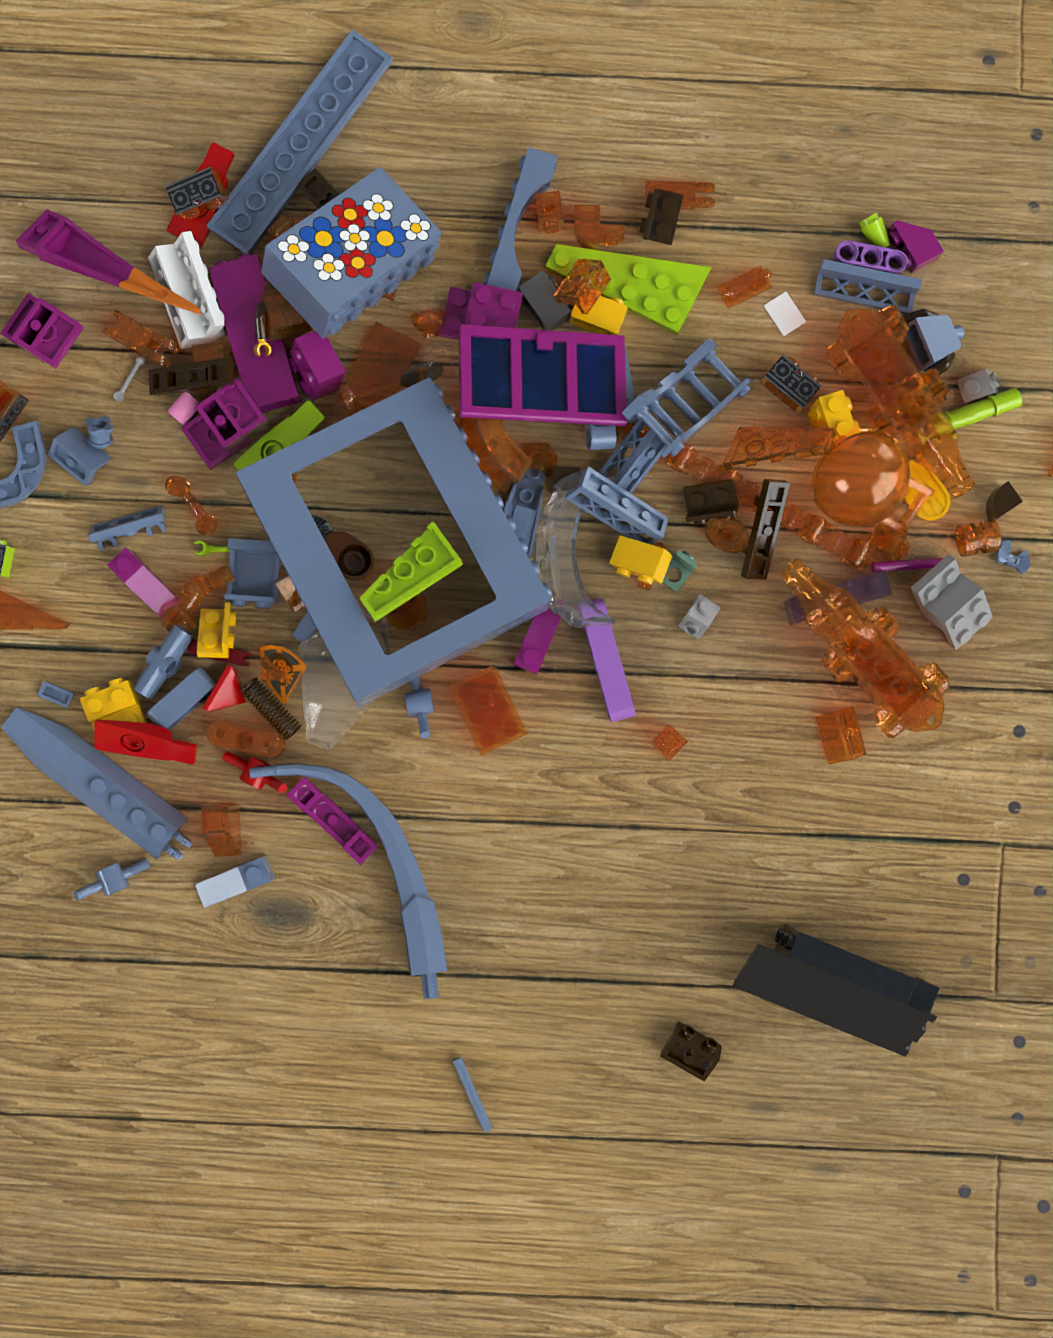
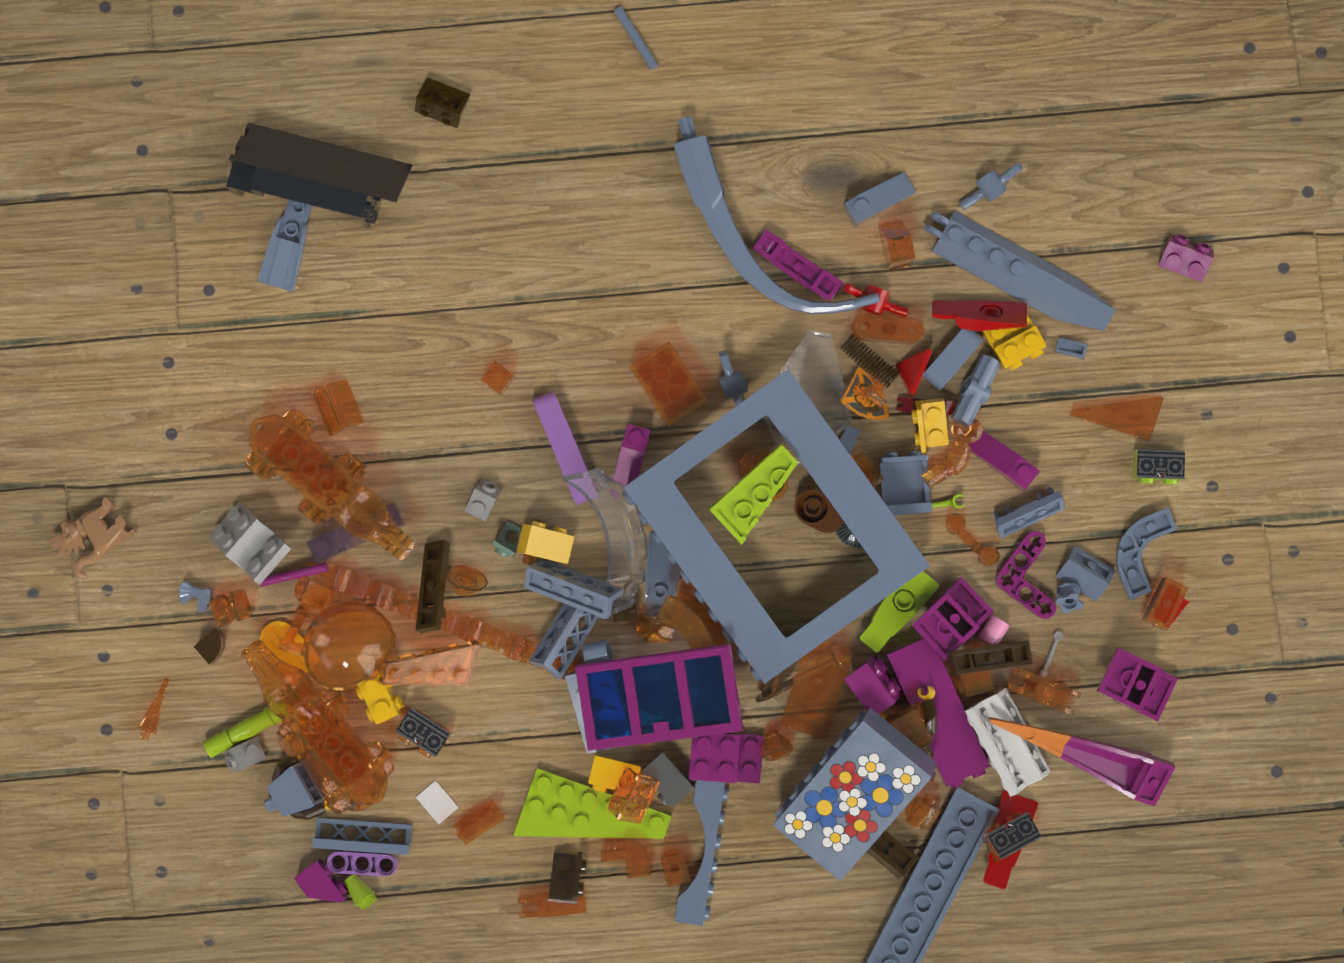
camera: 175 degrees right, 0 degrees up
sand blue fence [622,338,753,457] -> none
dark brown bracket [683,479,739,524] -> none
none -> sand blue piece [258,200,312,291]
none -> magenta beam [995,531,1056,619]

